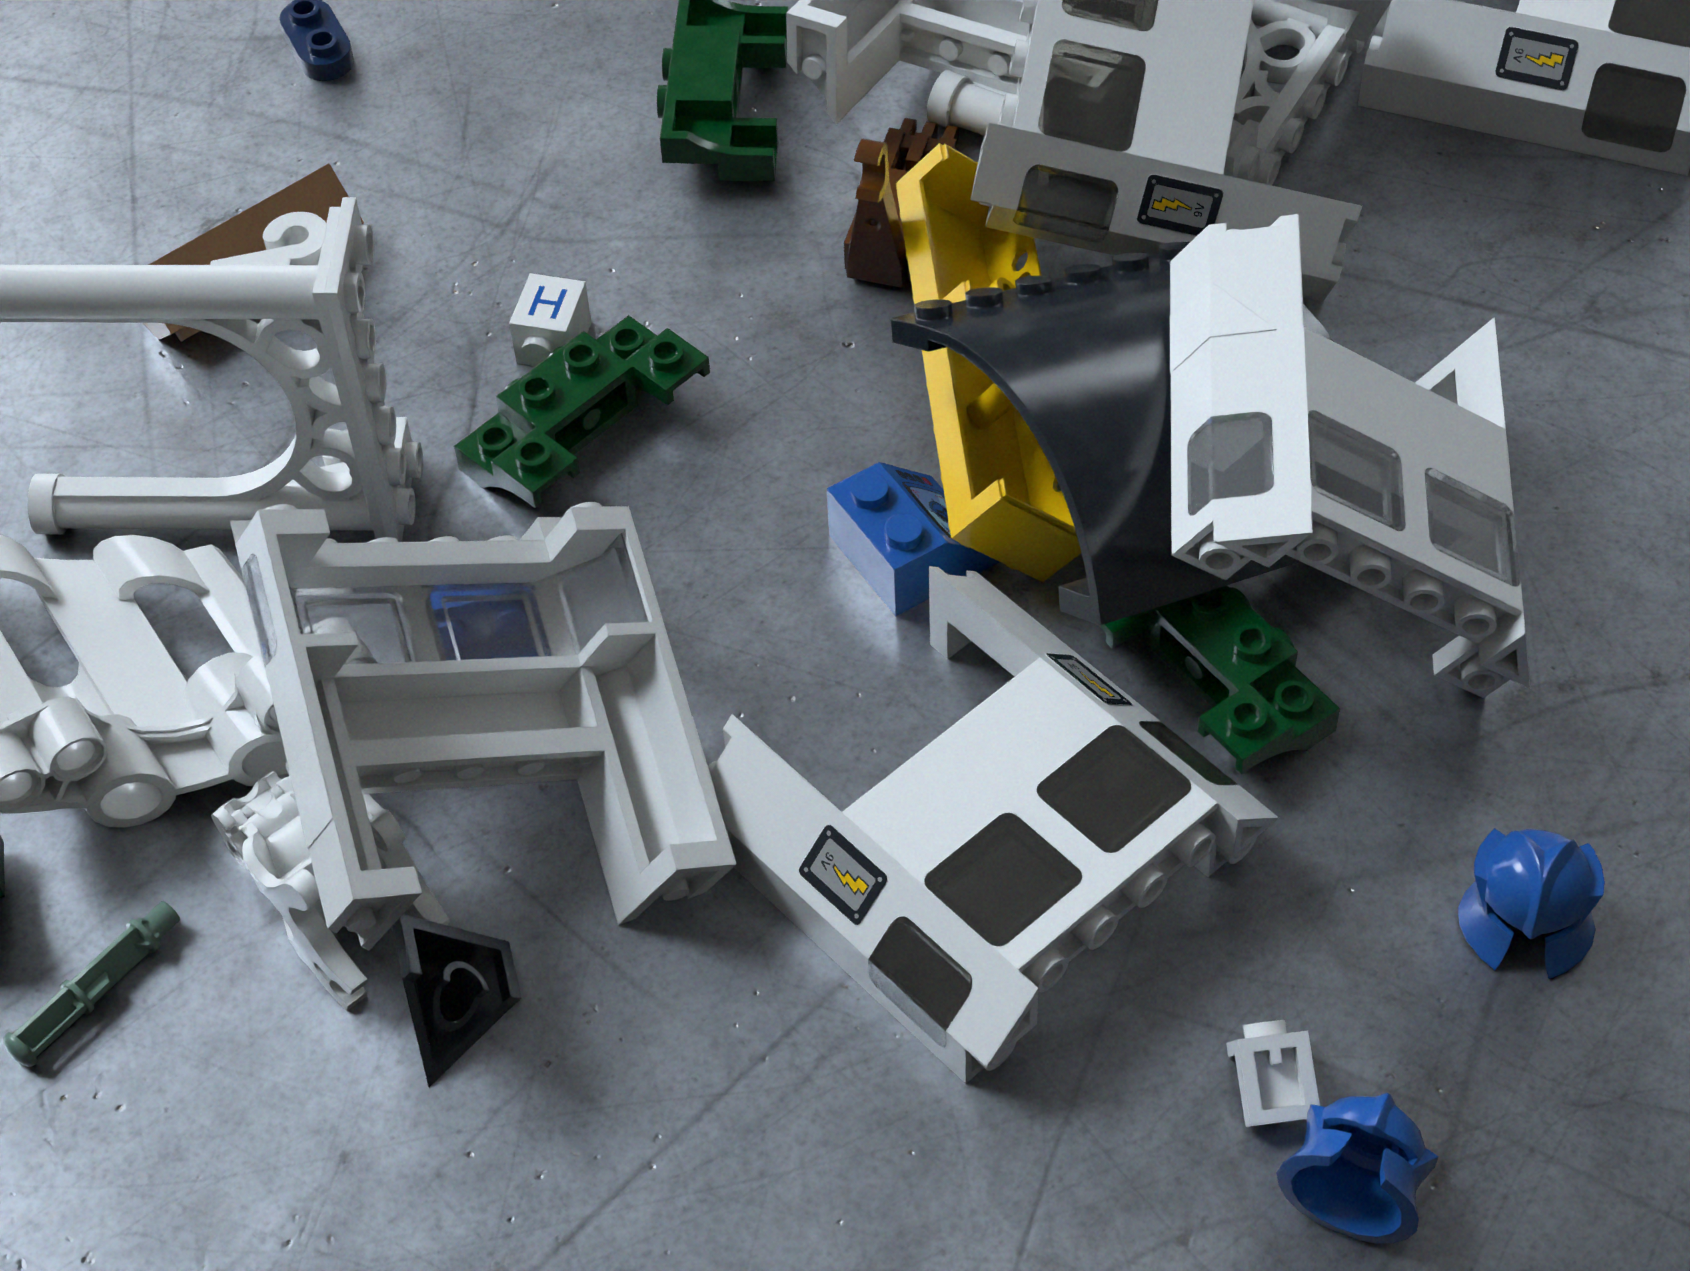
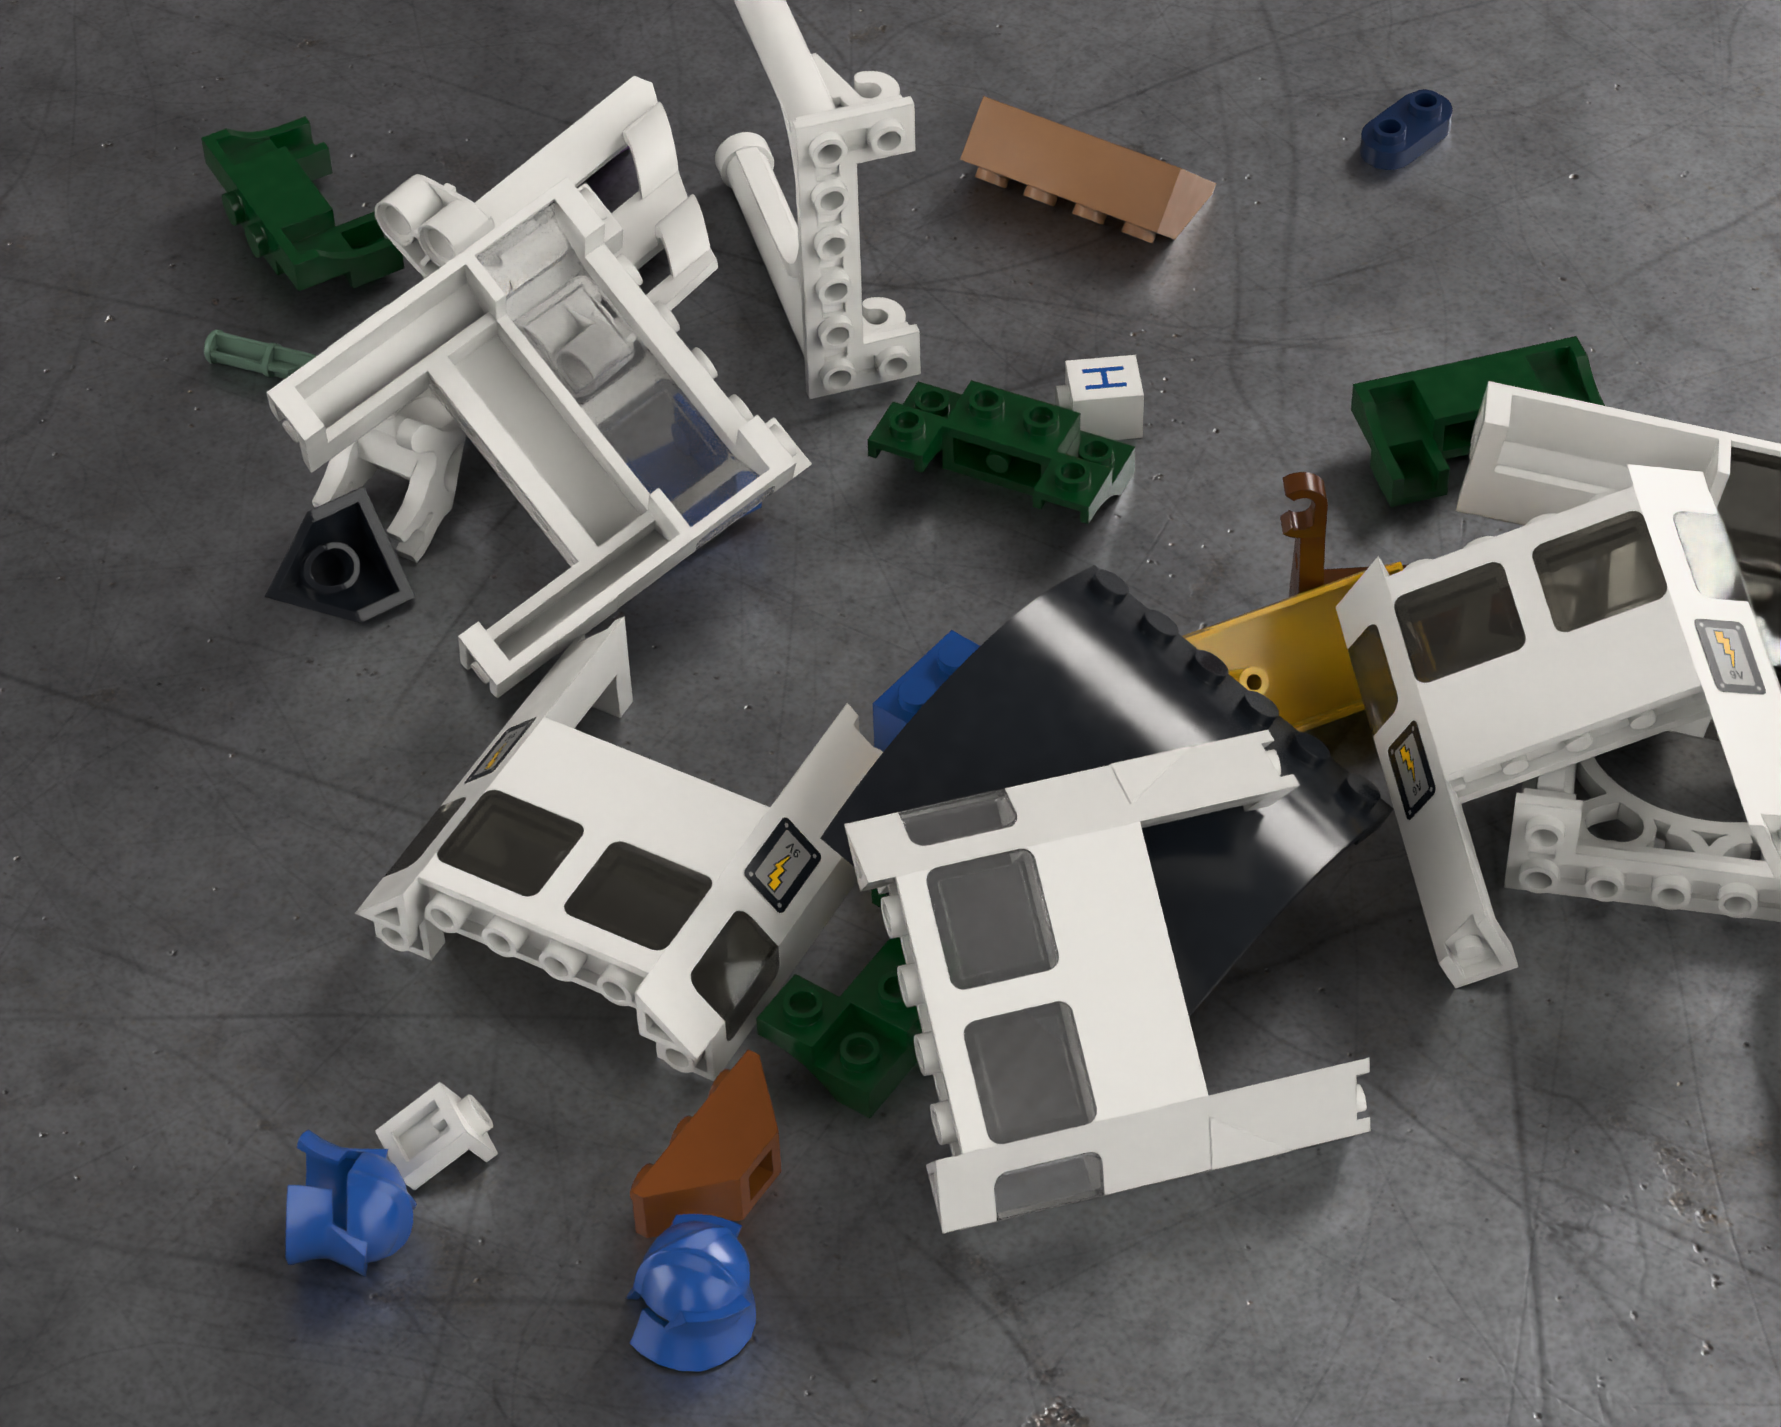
camera: 70 degrees right, 5 degrees down
none -> dark orange slope [630,1049,782,1238]

